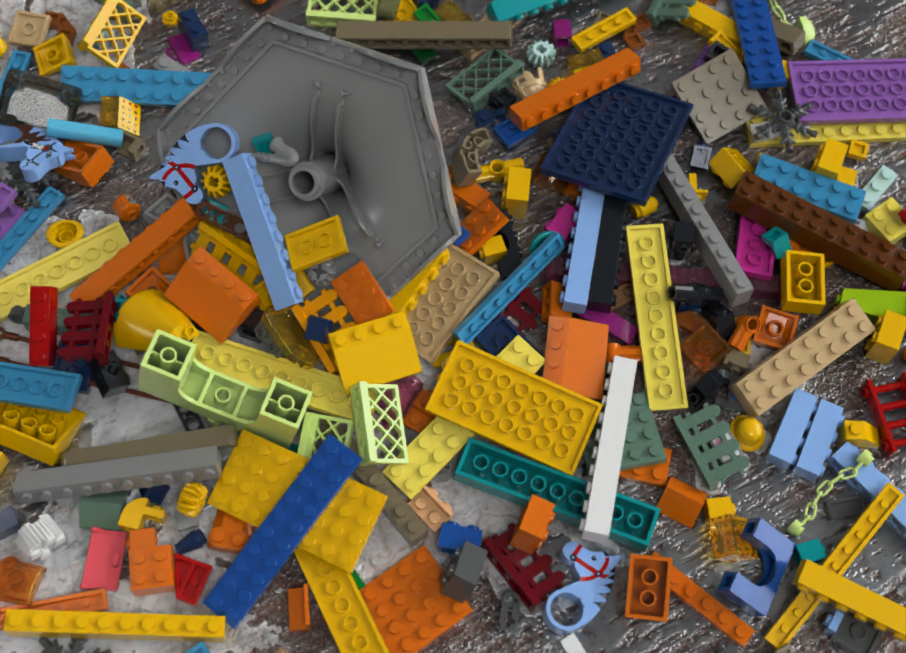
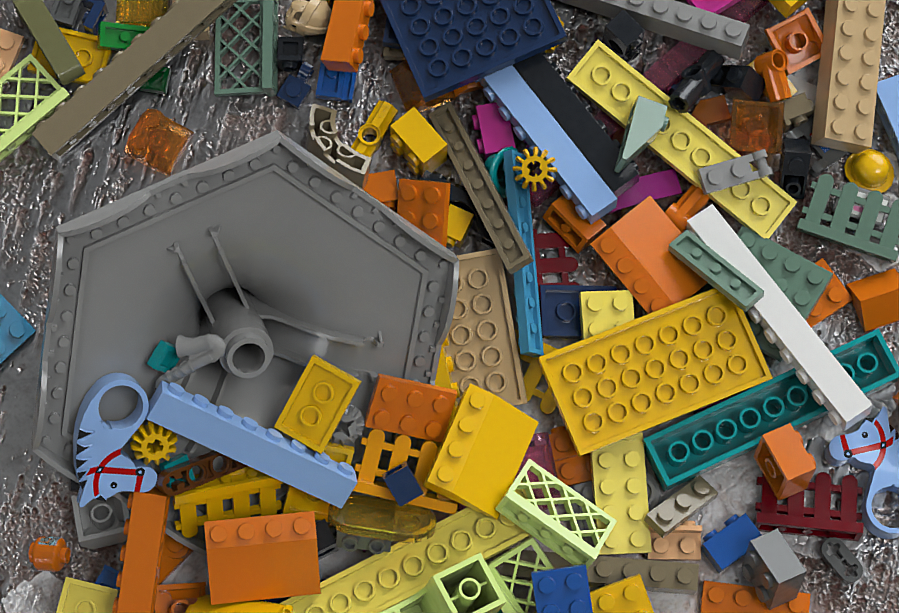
camera: 45 degrees left, 10 degrees up
none -> dark tan plate [428,101,534,274]
none -> yellow gear [513,147,557,192]
none -> slope [614,96,669,173]
none -> dark tan plate [644,475,719,538]
none -> sand green plate [668,230,764,312]
none -> light grey plate [696,149,773,195]

